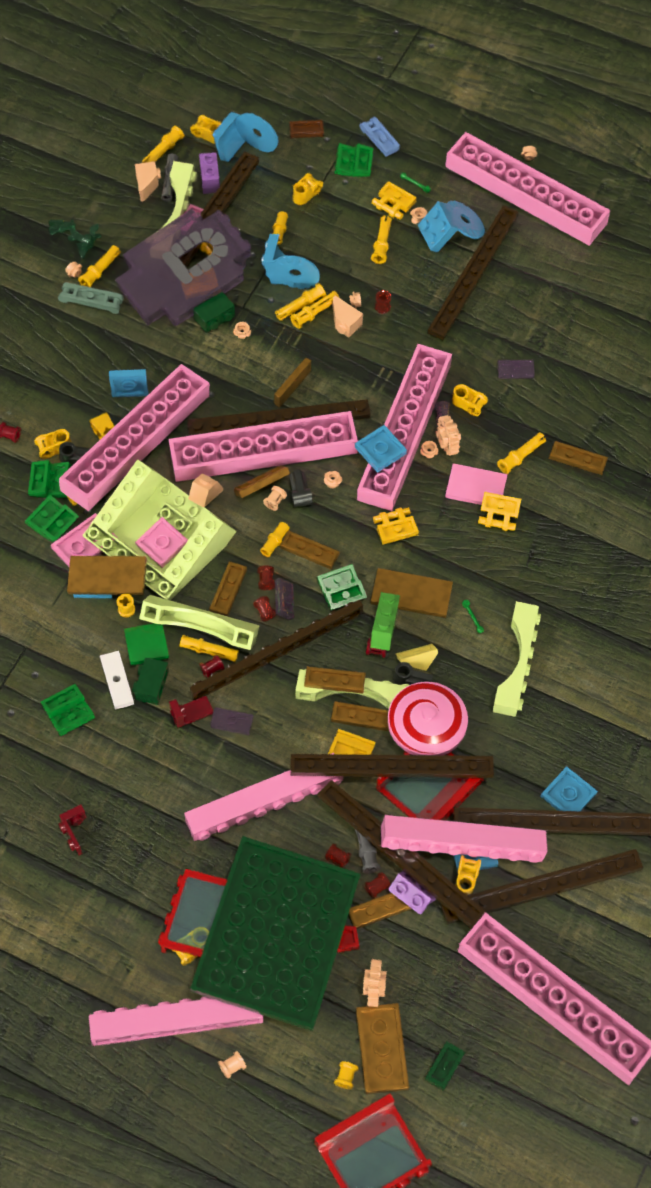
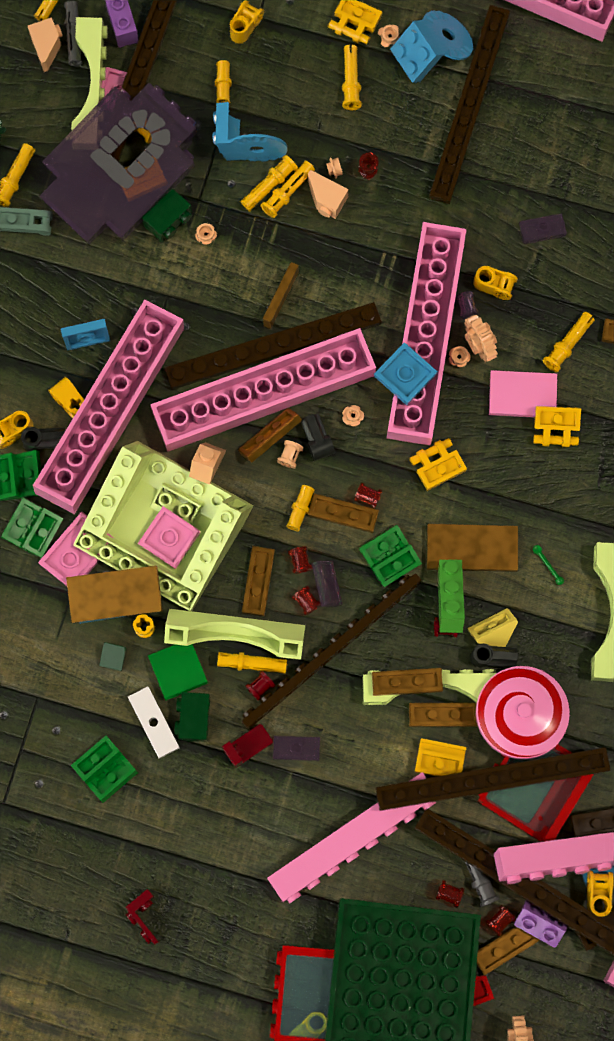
camera: 10 degrees left, 15 degrees up
none -> dark green slope [99,642,127,672]
none -> clear red bush [354,482,382,509]

